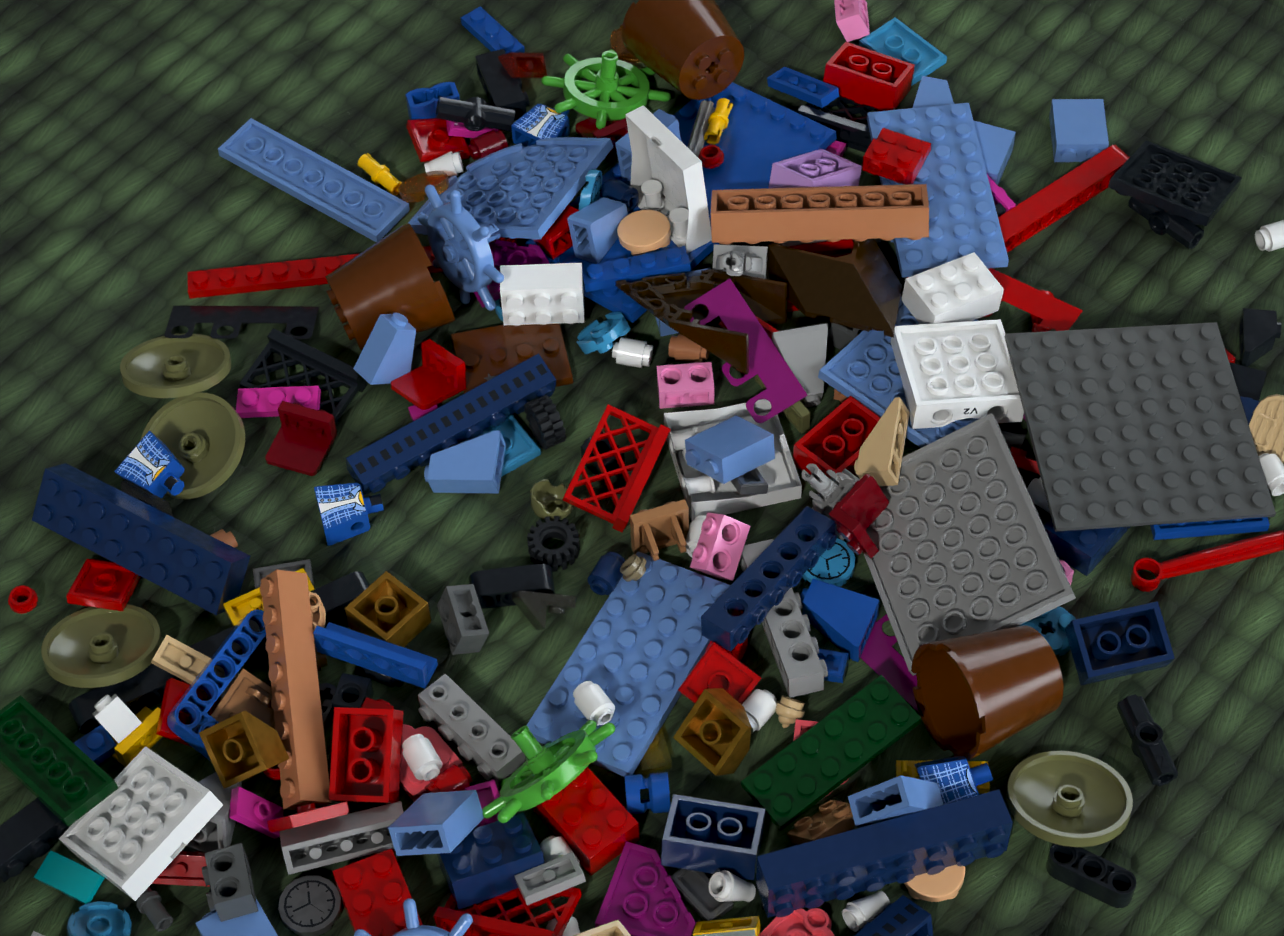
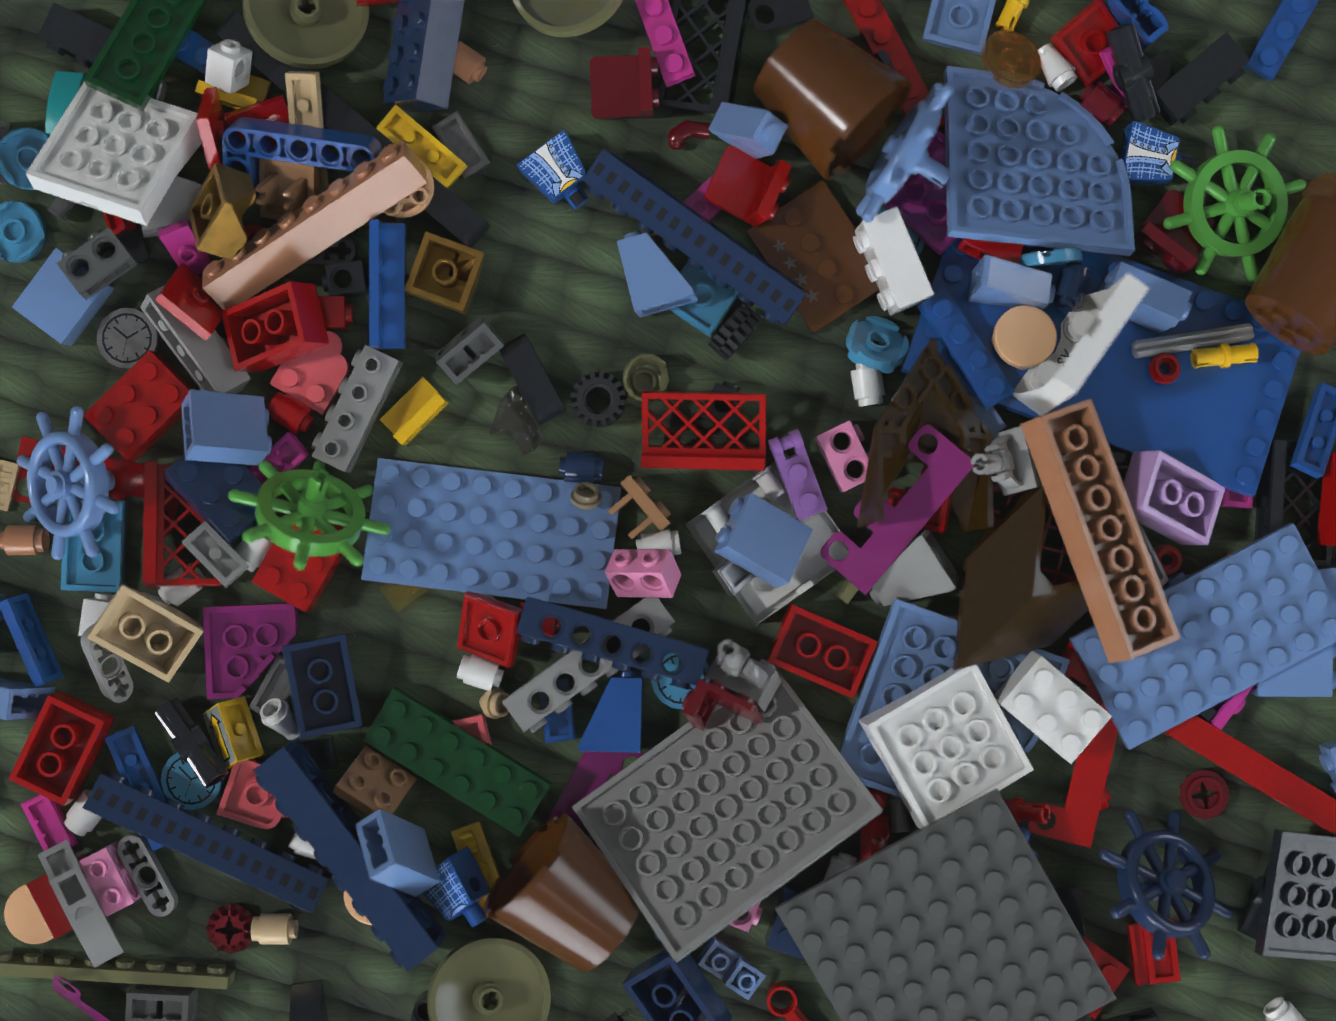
camera: 70 degrees right, 35 degrees up
white brick [402,734,443,781] -> none
clear red slope [498,52,547,78] -> none
white brick [573,681,615,725] -> none
blue wheel [624,772,670,815] -> none
pearl gold slope [673,688,751,776] -> none
tan slope [854,397,910,486] -> none
red plate [863,128,931,185] -> none
none -> red plate [196,87,228,171]
none -> yellow panel [379,377,449,446]
none -> dark red arm [667,120,711,150]
none -> medium blue slope [696,936,766,1000]
none -> medium lavender plate [768,429,828,521]
none -> dark blue piece [1099,809,1234,960]
none -> red plate [1126,917,1181,986]
none -> dark red gear [1179,769,1229,819]

